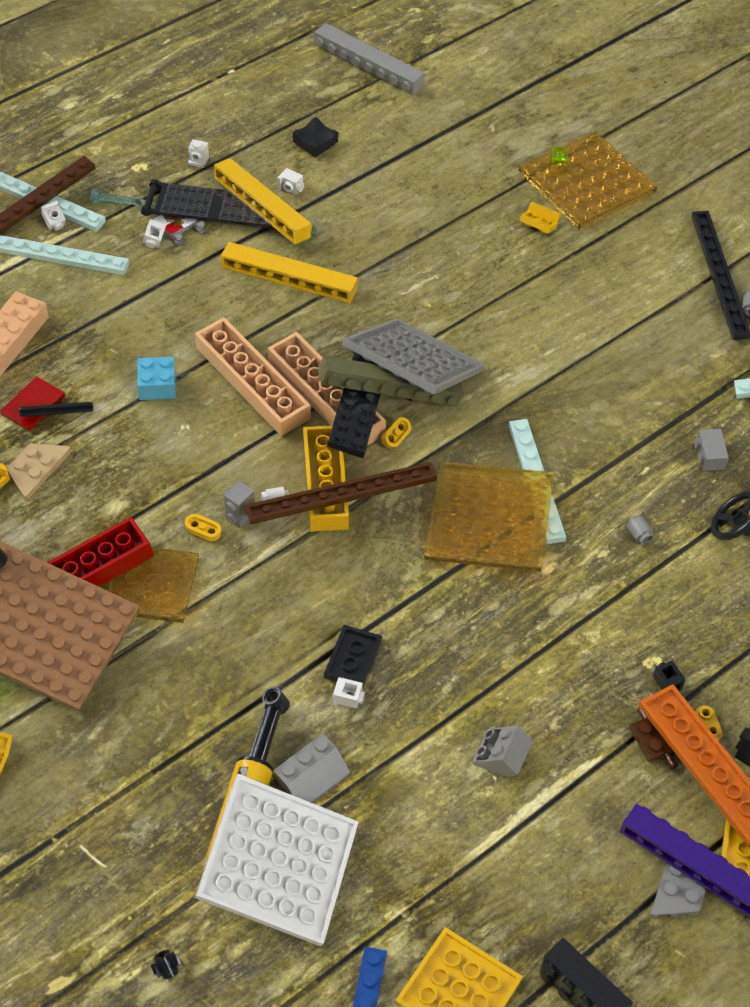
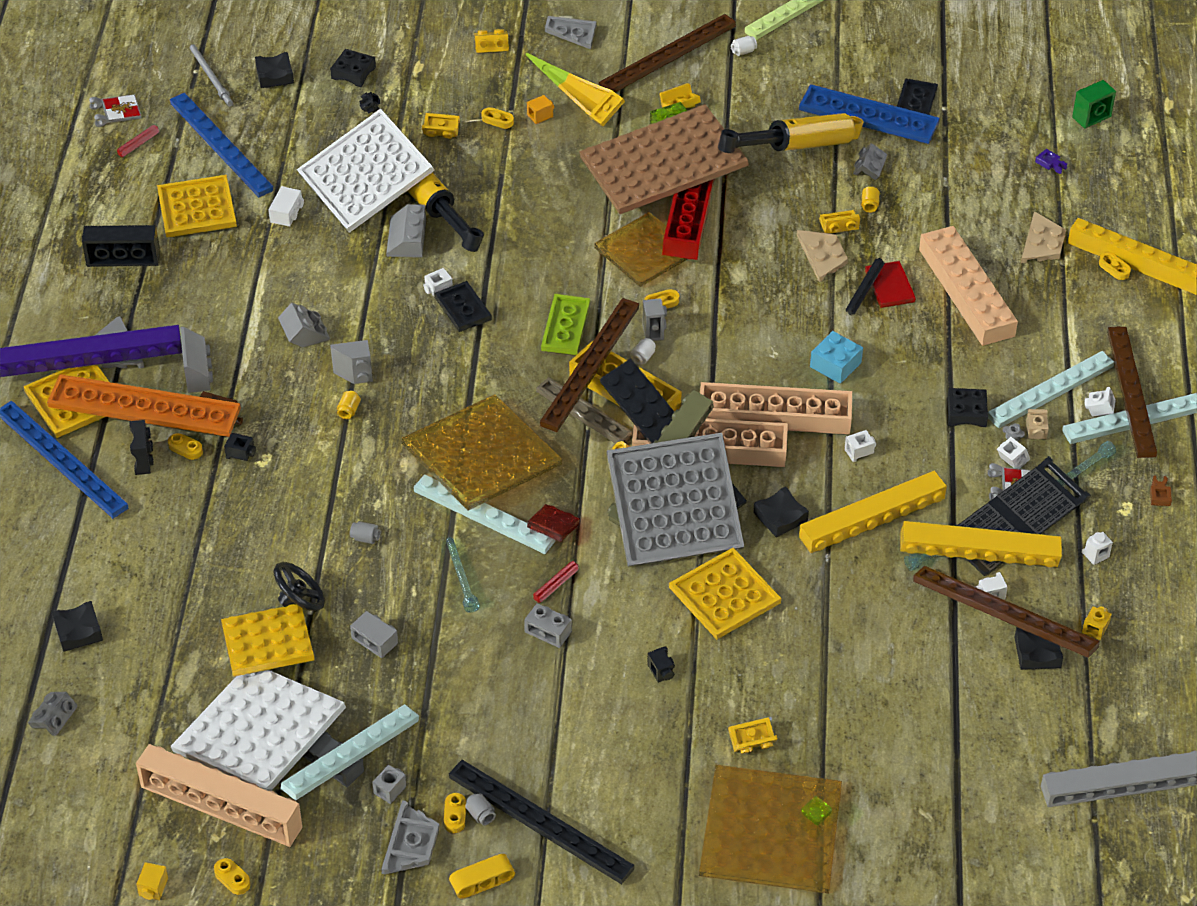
camera: 135 degrees right, 5 degrees down
none -> light grey slope [180,327,213,393]
none -> white brick [268,186,304,226]
none -> light grey slope [330,340,373,384]
none -> yellow brick [337,391,361,419]
none -> yellow bracket [422,113,460,139]
none -> clear light blue piece [446,537,480,613]
none -> yellow plate [481,107,514,129]
none -> light grey brick [524,603,572,648]
none -> light orange brick [527,95,554,124]
none -> clear red plate [527,504,580,542]
none -> red axle [533,561,579,603]
none -> dark tan tile [536,377,633,444]
none -> lime plate [541,294,590,355]
none -> black brick [647,646,675,683]
none -> yellow plate [669,548,782,640]
none -> black brick [753,486,809,538]
none -> white brick [845,430,876,462]
none -> reddish brown plate [913,566,1100,658]
none -> black brick [947,388,988,427]
none -> light grey plate [1002,423,1025,441]
none -> tan brick [1026,409,1049,439]
none -> yellow brick [1082,606,1112,641]
none -> dark orange plate [1150,475,1172,506]

